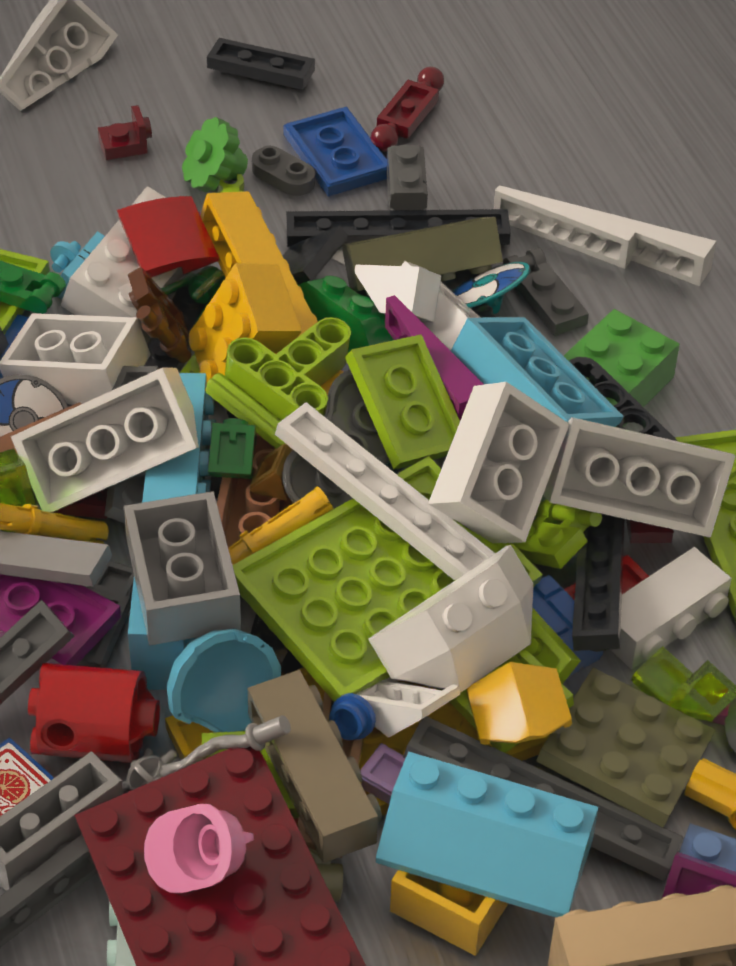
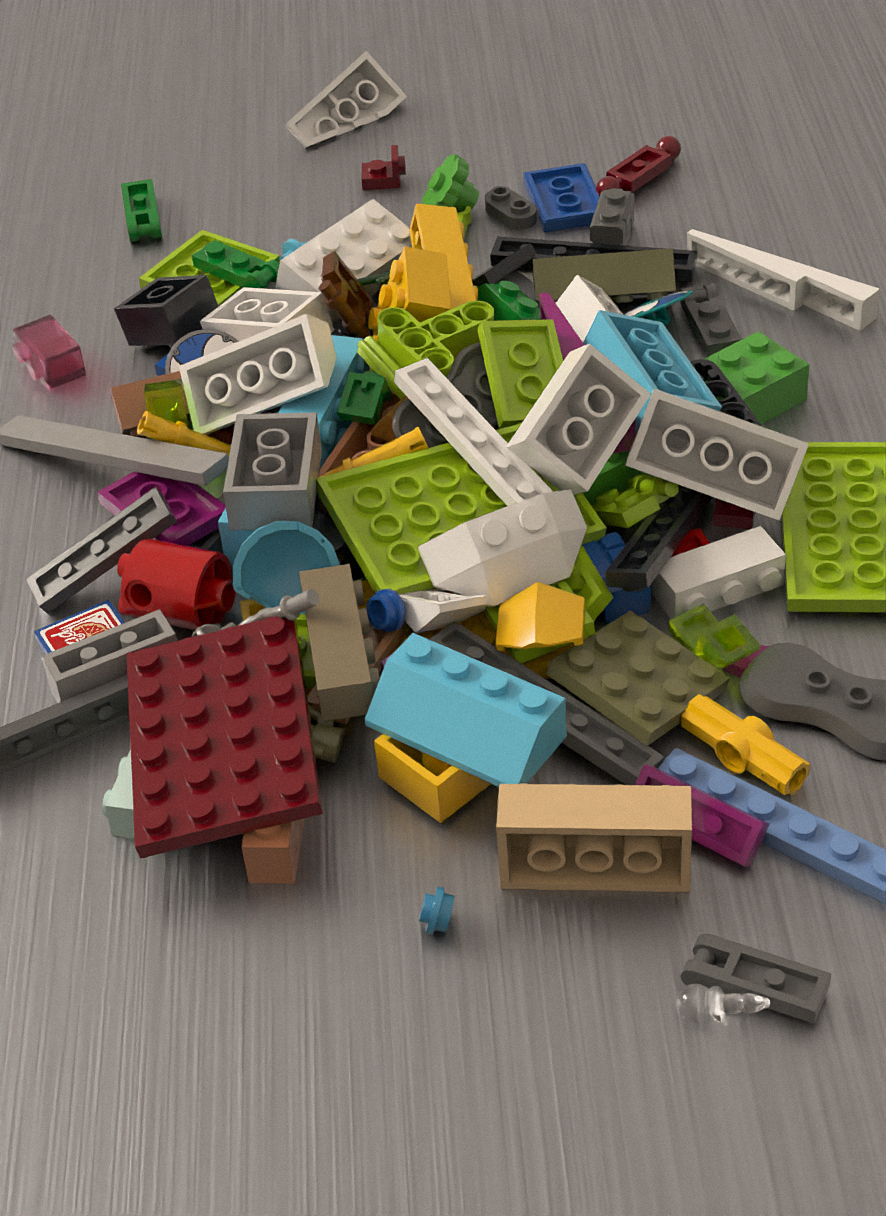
camera: 20 degrees right, 5 degrees down
red slope [117,196,220,278] -> none
bright pink piece [144,804,254,893] -> none
black plate [207,38,315,90] -> none
white slope [355,265,441,322] -> none

